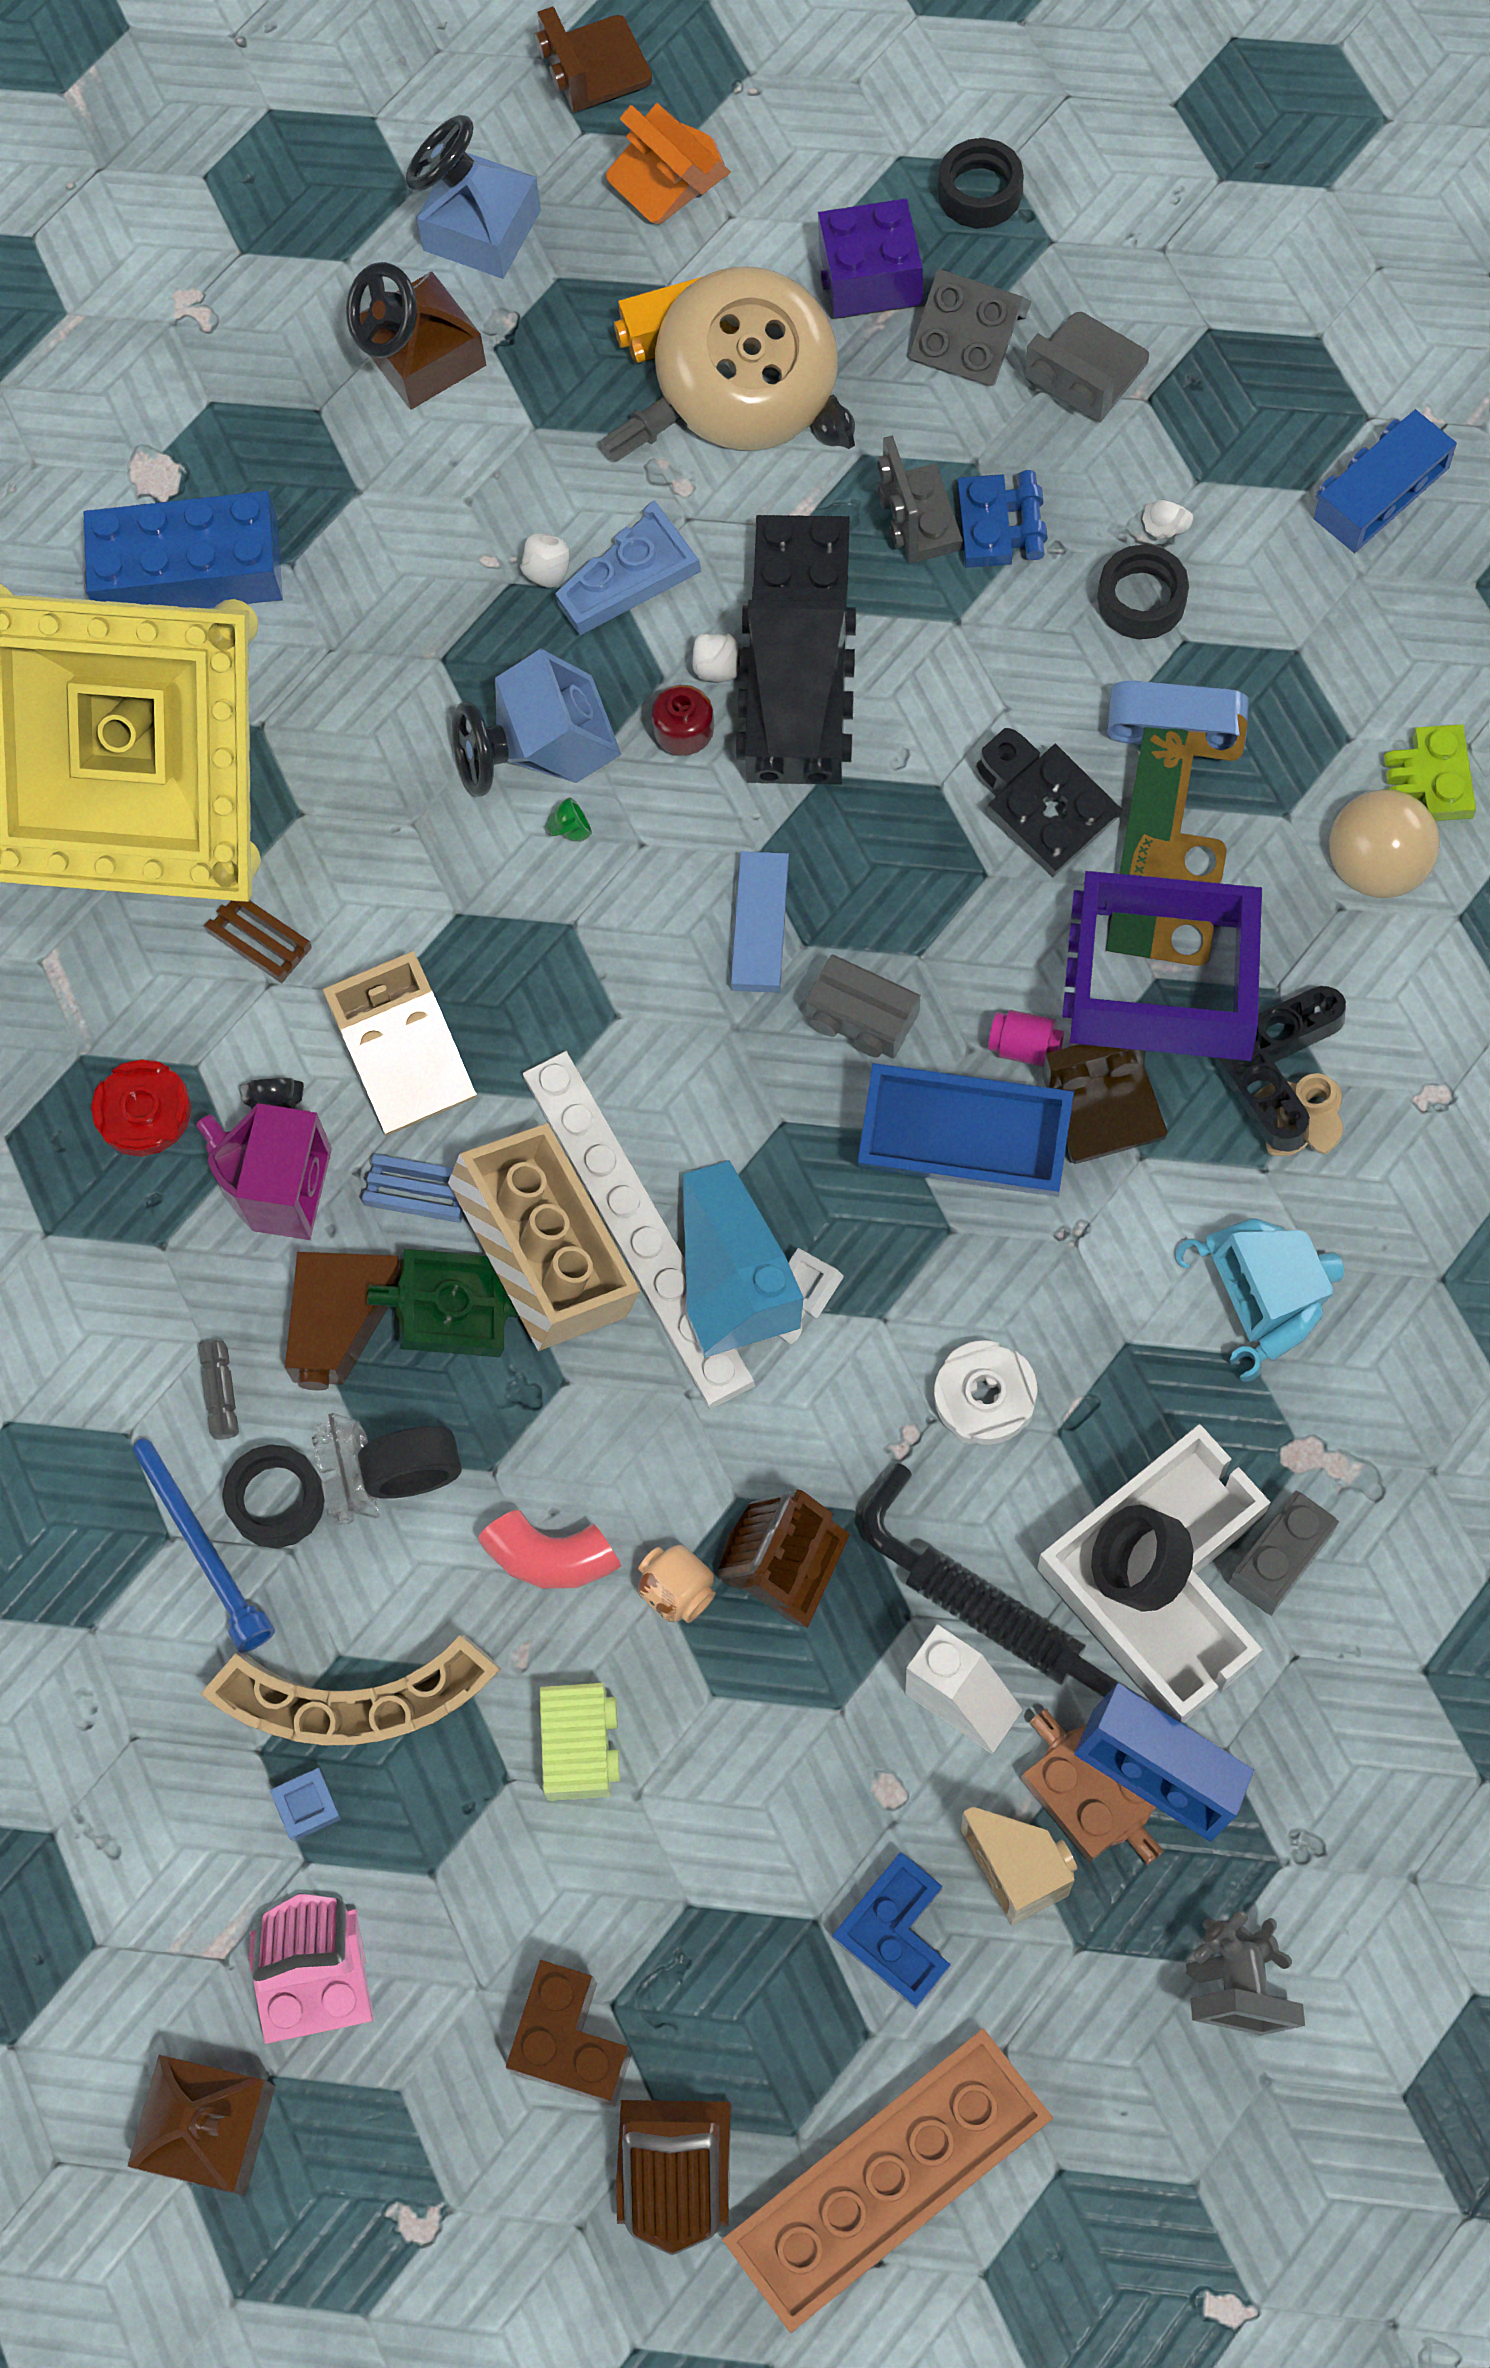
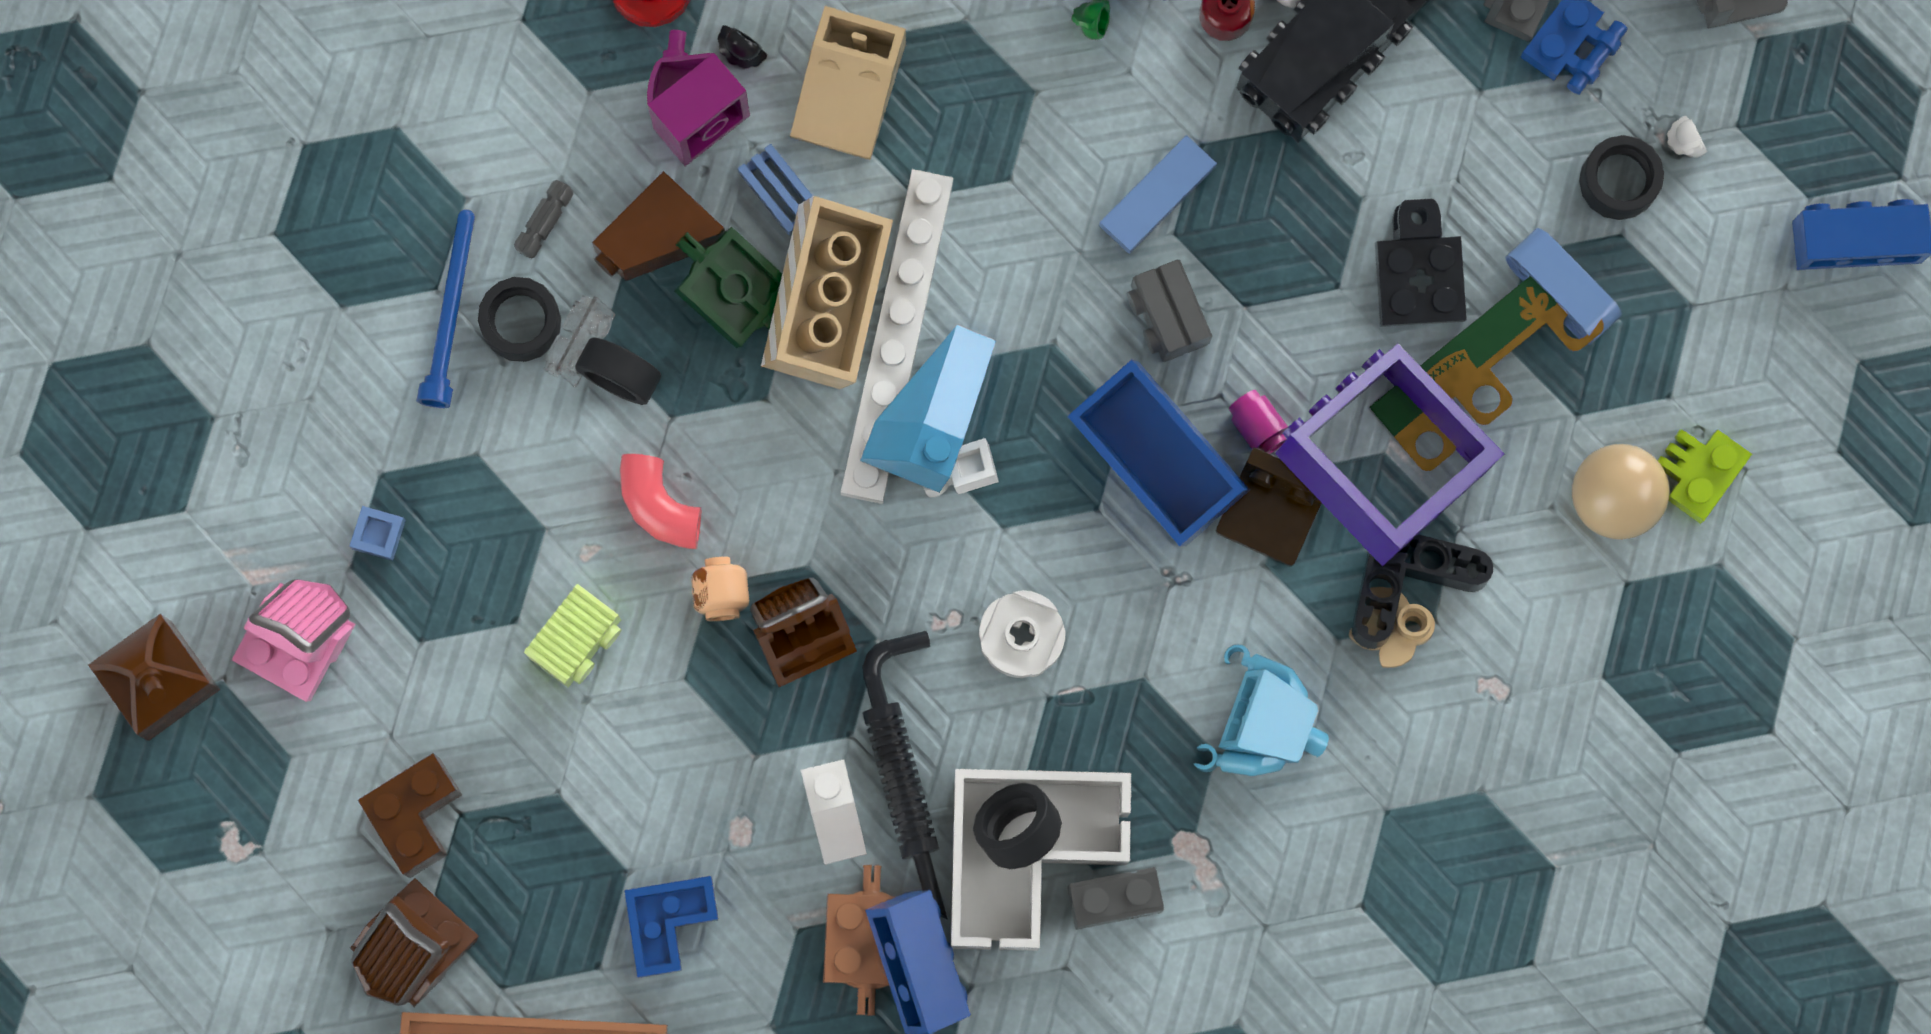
camera: 30 degrees right, 10 degrees up
tan brick [201,1635,501,1745] -> none
tan slope [960,1807,1078,1926] -> none

